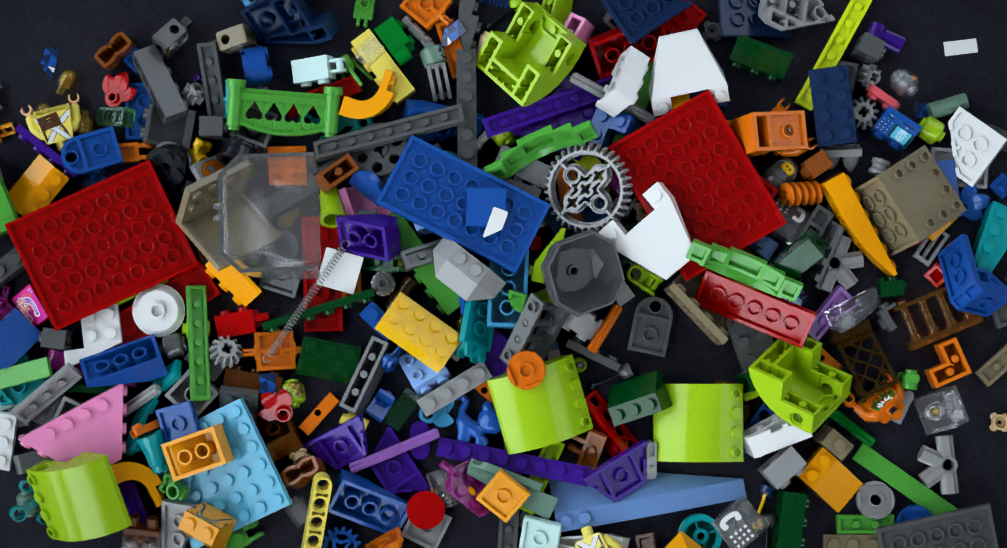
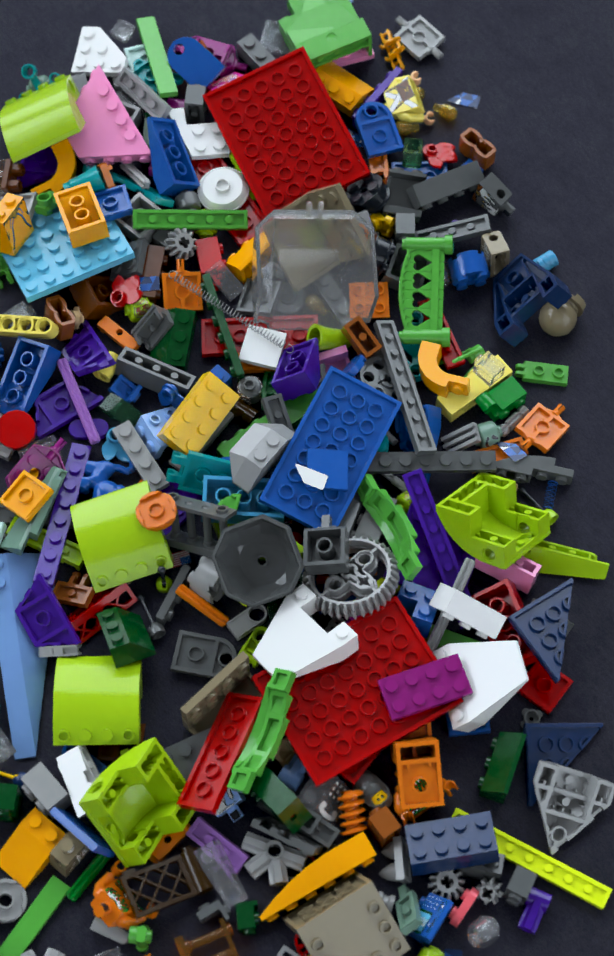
camera: 90 degrees right, 20 degrees down
light grey gear [181,82,205,106] -> none
light aqua brick [291,55,346,88] -> none
none -> blue tile [50,806,115,858]
none -> dark grey hinge [131,304,174,351]
none -> clear tile [205,260,246,302]
none -> dark grey hinge [303,514,349,575]
none -> magenta plate [377,653,473,722]
none -> sand green hinge [395,883,422,936]

